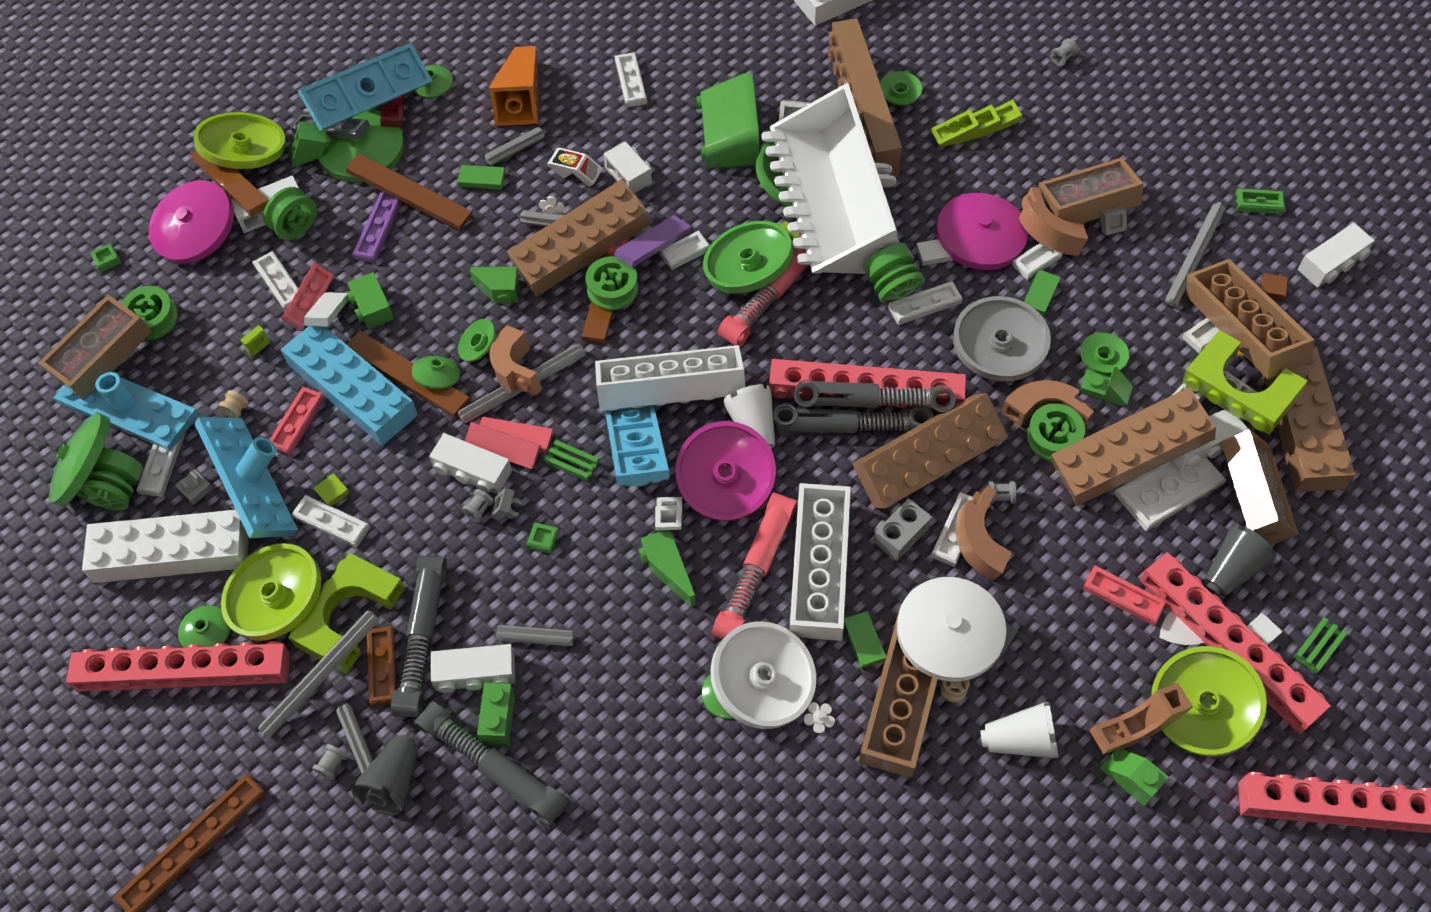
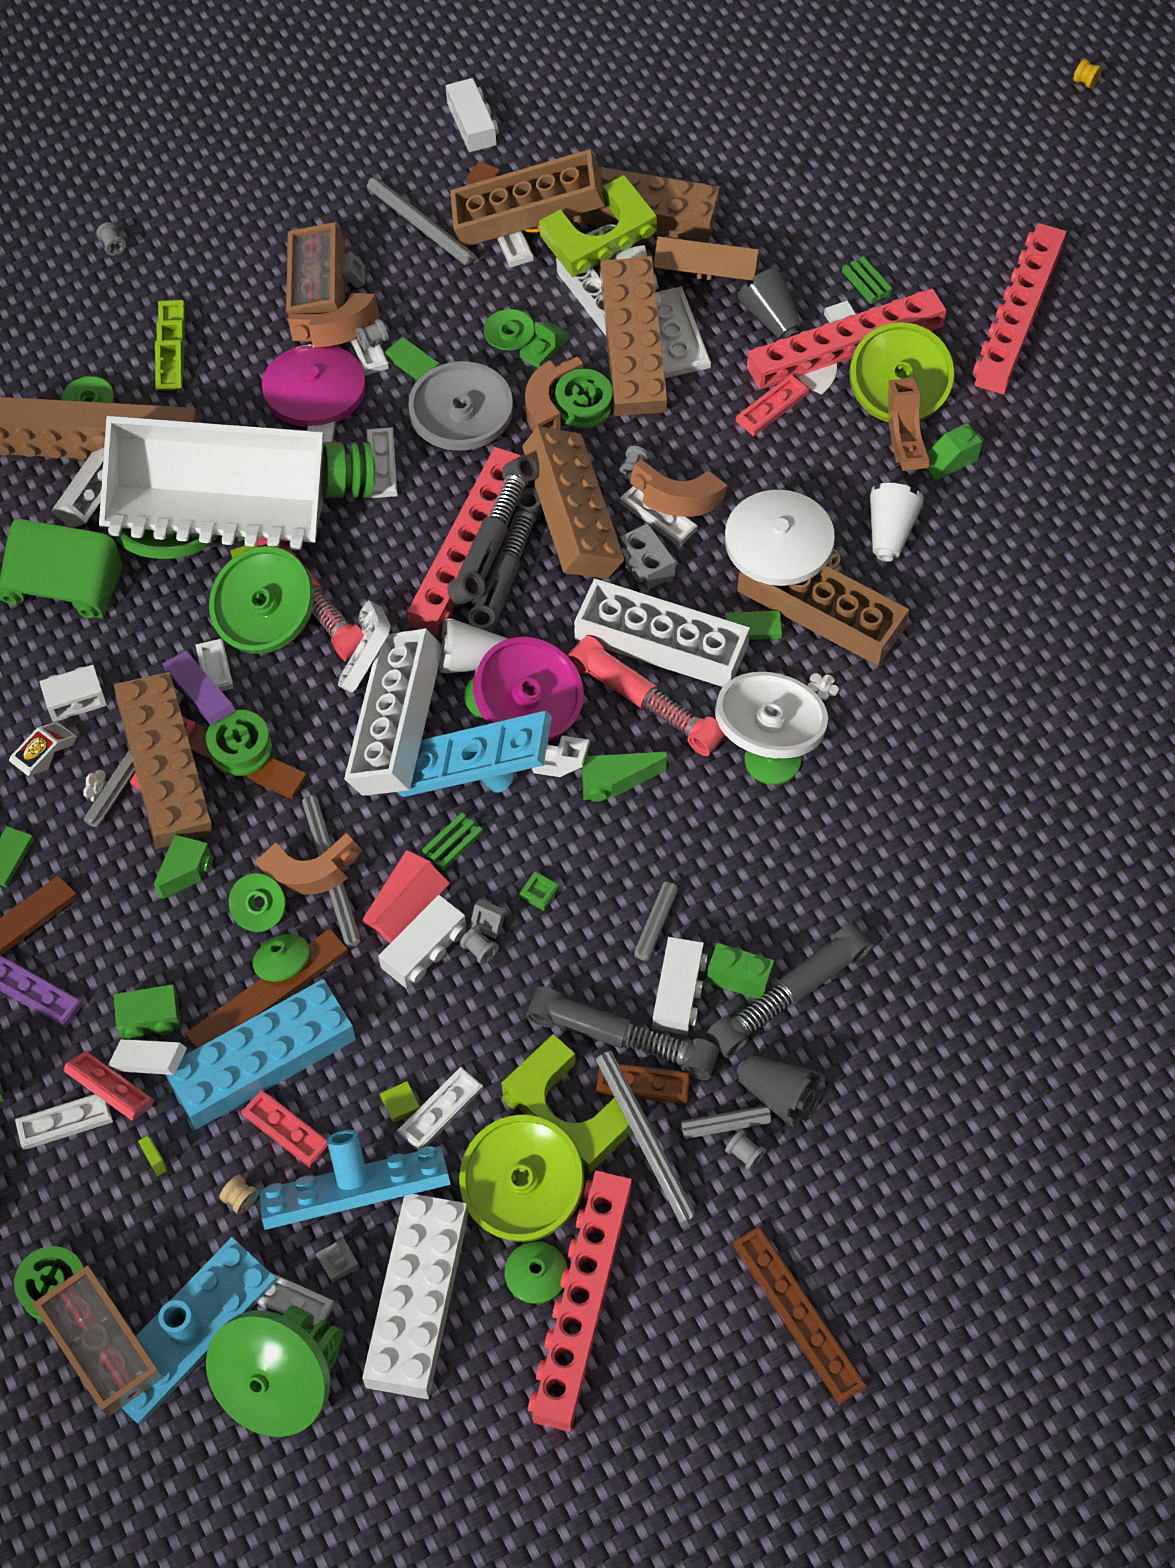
camera: 75 degrees left, 0 degrees up
bright green tile [1235,188,1285,214] -> none
none -> white beam [338,601,391,693]
none -> light grey bush [355,319,389,350]

